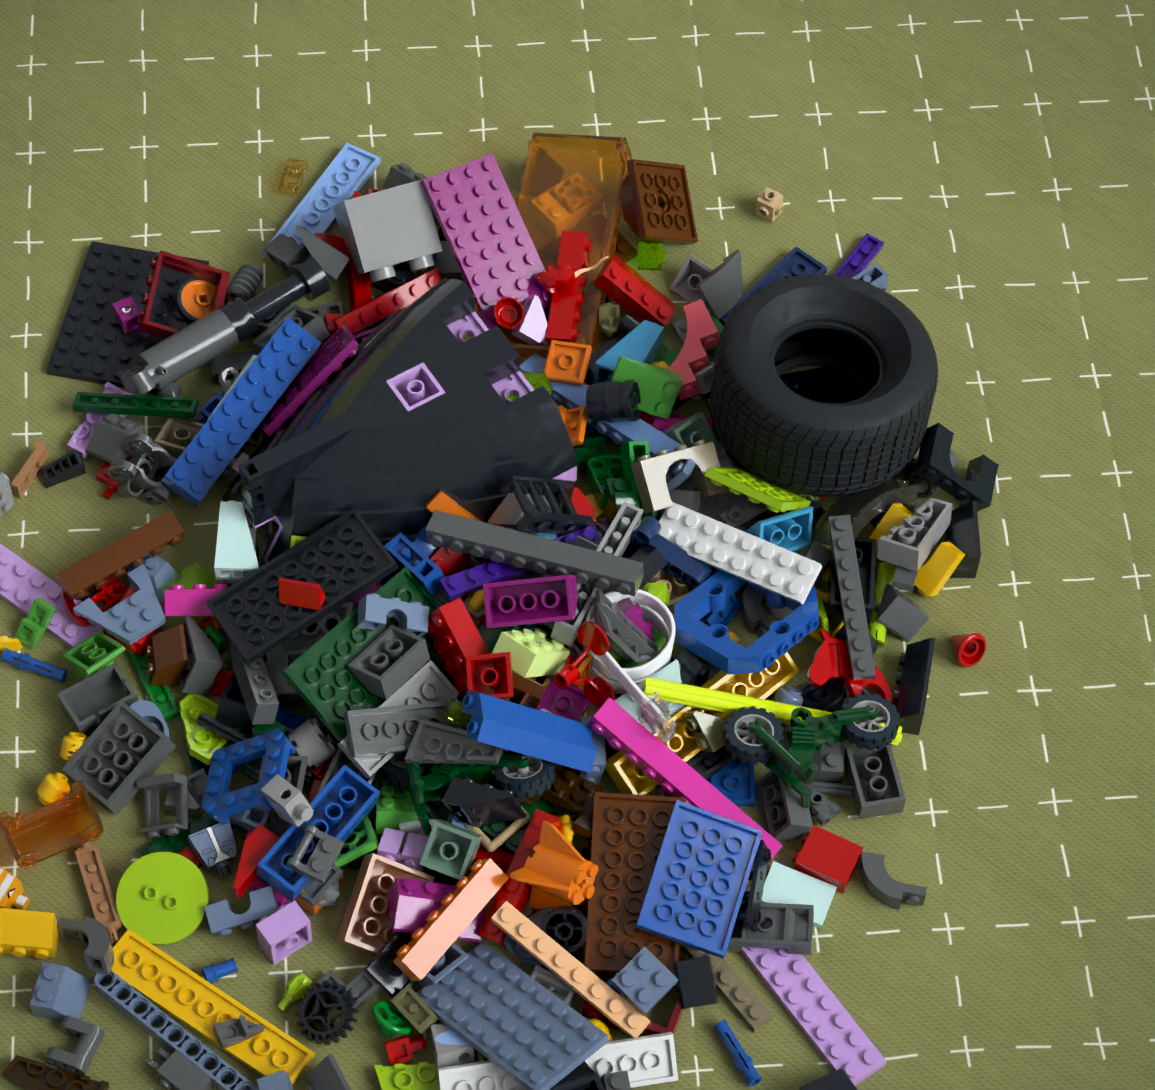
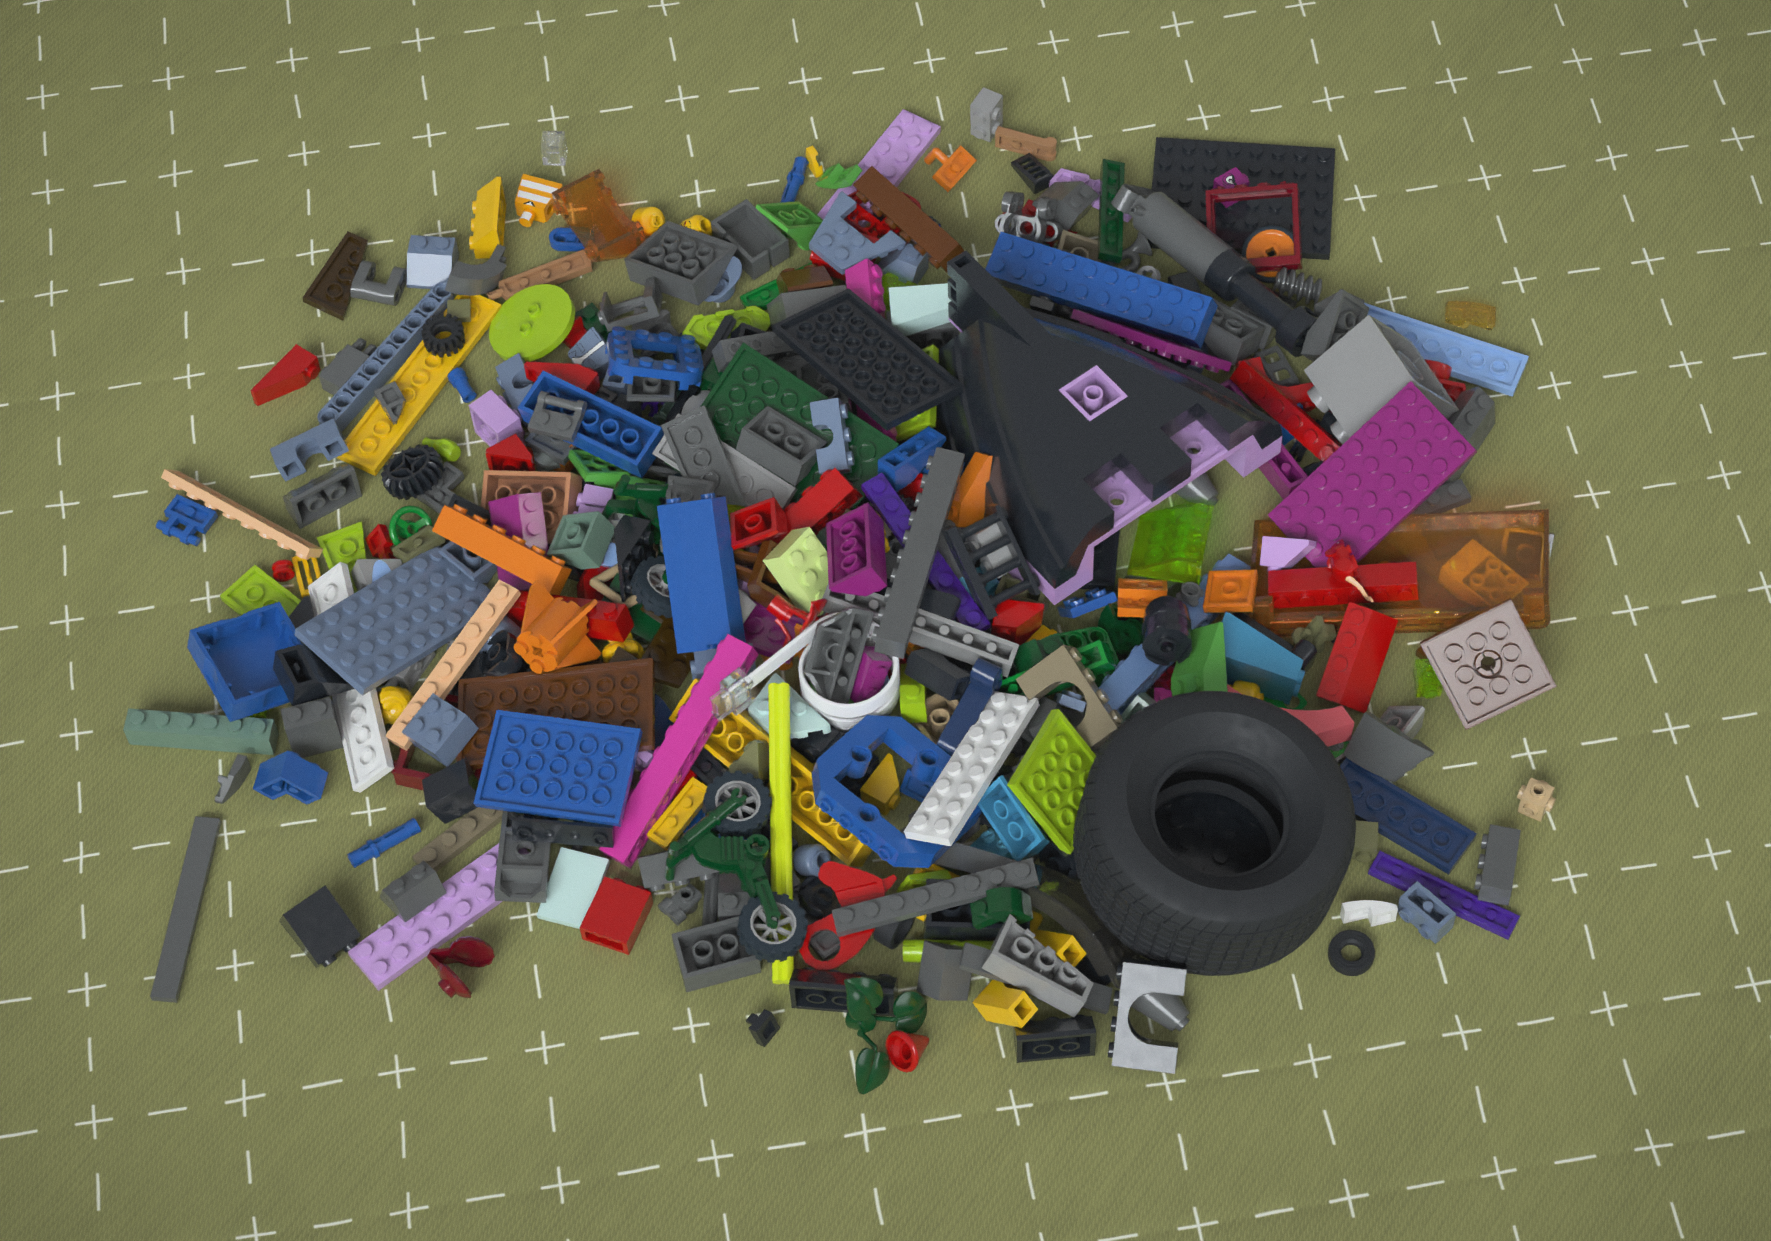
camera: 90 degrees right, 0 degrees up
light grey torso [261,774,313,827] -> none
red slope [278,578,326,610] -> none
red hair [493,297,524,329] -> none
dark grey arch [860,851,927,910] -> none
none -> dark grey slope [380,861,447,922]
none -> black tyre [421,313,465,357]
none -> dark red animal [427,936,495,998]
none -> olive tile [447,299,471,322]
none -> red slope [485,433,535,471]
none -> blue plate [549,227,595,252]
none -> yellow plate [646,777,707,851]
none -> black tile [746,1009,780,1047]
none -> dark green plant [844,977,927,1095]
none -> orange plate [924,145,977,192]
none -> dark green brick [970,887,1033,930]
none -> dark grey plate [1176,582,1204,607]
none -> dark grey brick [1474,824,1521,906]

